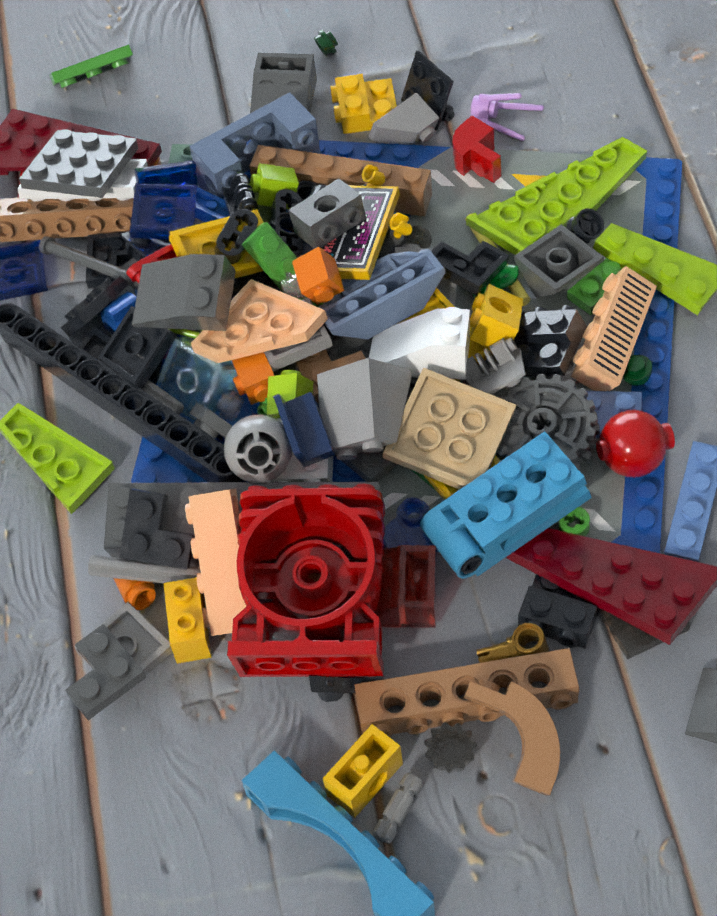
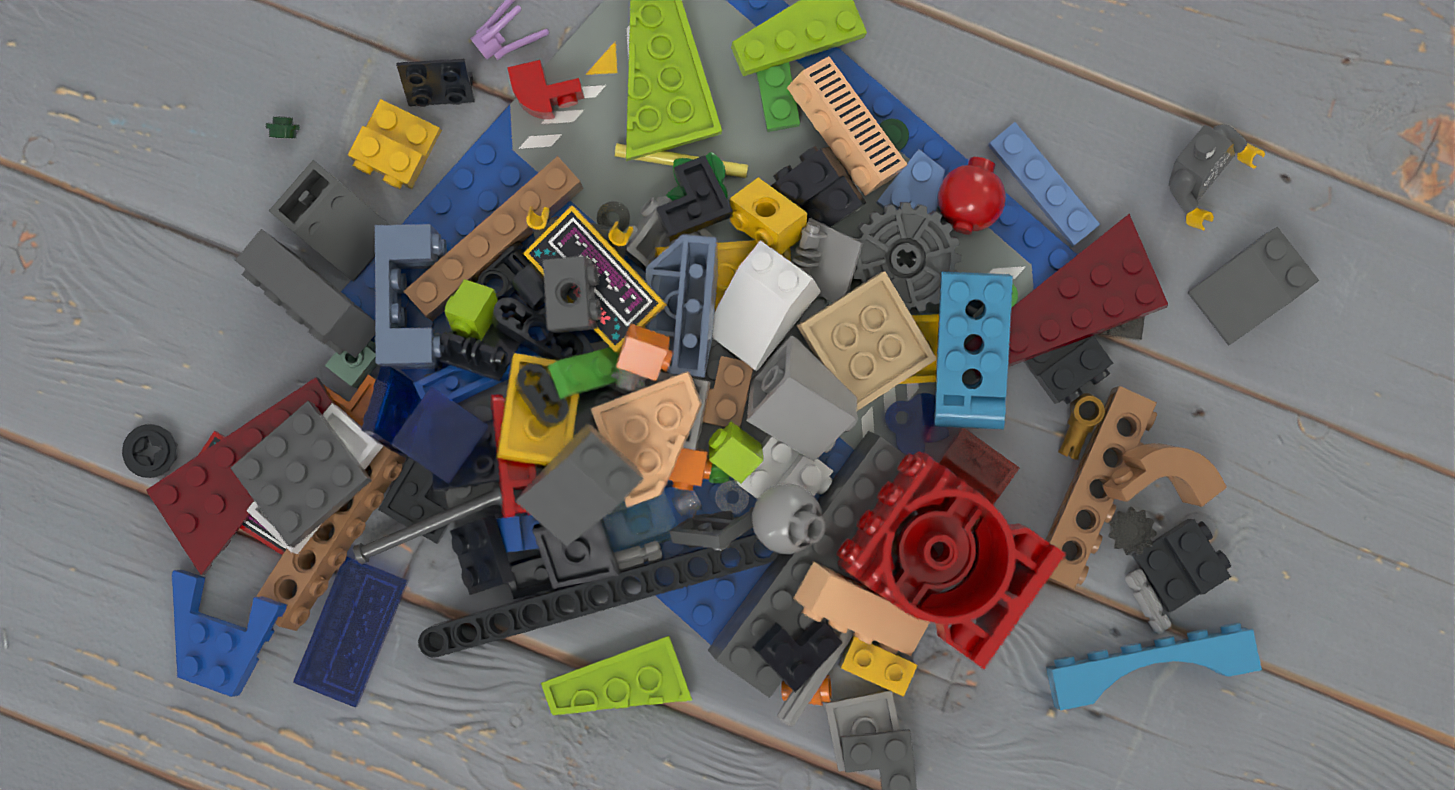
camera: 65 degrees left, 30 degrees up
bright green plate [49,44,133,88] -> none
dark blue panel [273,392,336,468] -> none
yellow brick [323,724,403,818] -> none
light grey slope [369,93,439,145] -> none
dark grey slope [514,224,604,298] -> none
black wheel [563,208,604,244] -> none
none -> black gear [122,424,178,478]
none -> dark grey brick [235,229,376,358]
none -> black plate [1131,519,1231,612]

